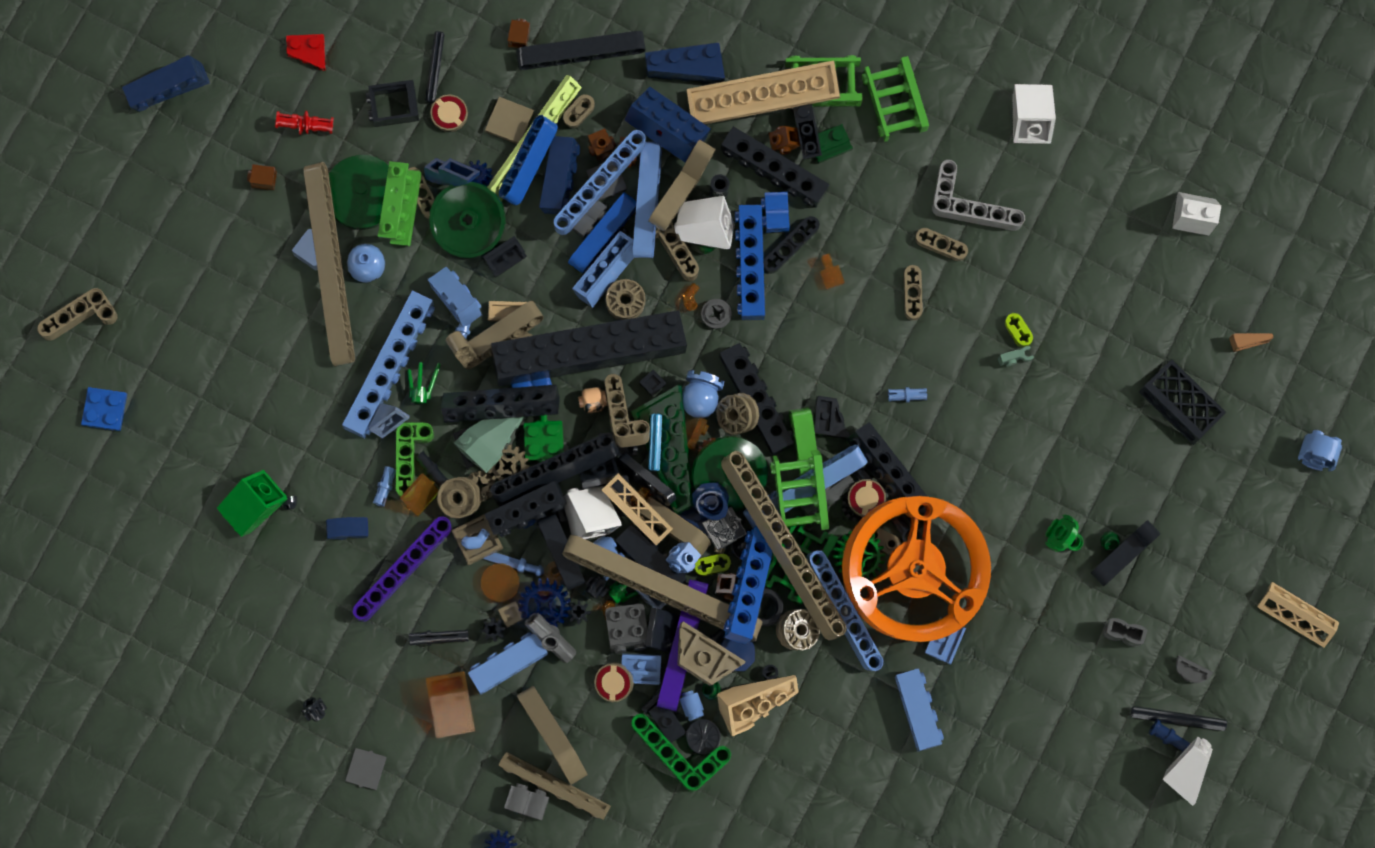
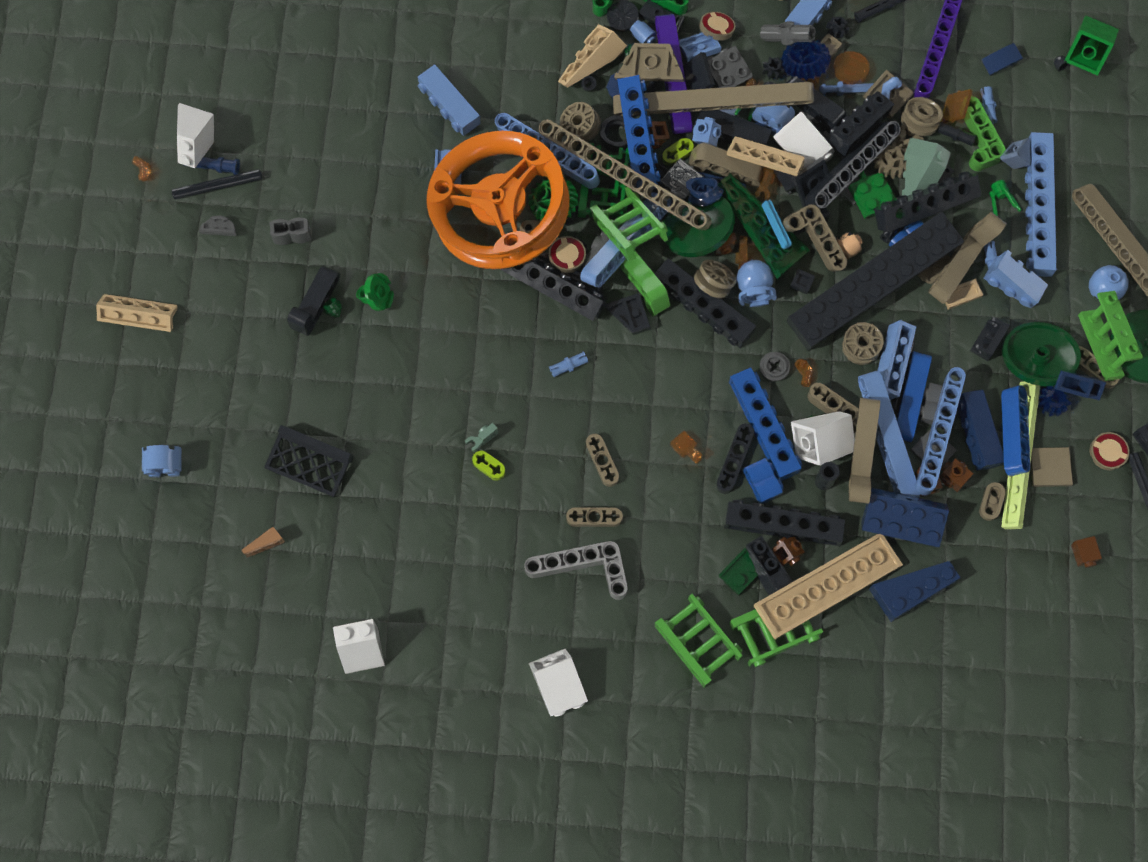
camera: 165 degrees right, 5 degrees down
black beam [516,31,646,70] -> none
black beam [616,453,676,506] -> none
none -> clear orange arm [132,156,151,181]

